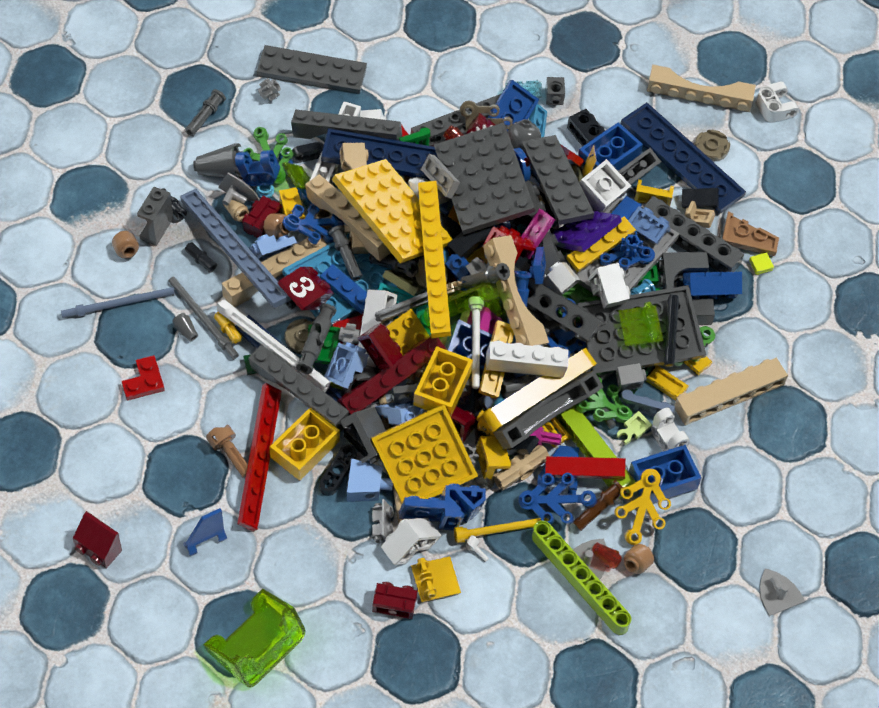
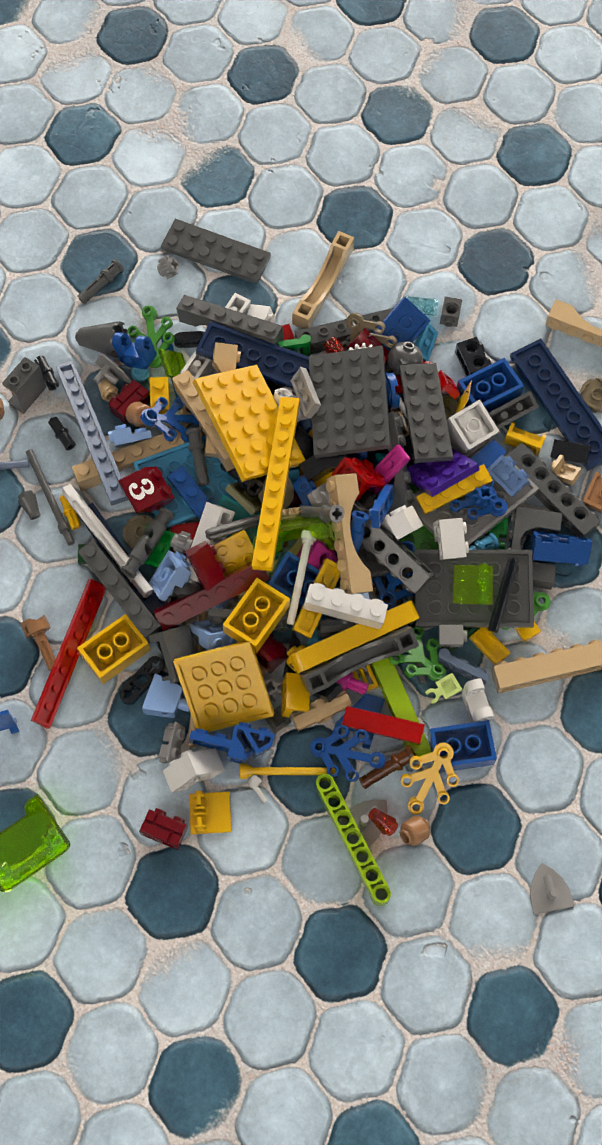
camera: 15 degrees right, 10 degrees up
none -> tan arch [292,231,355,329]

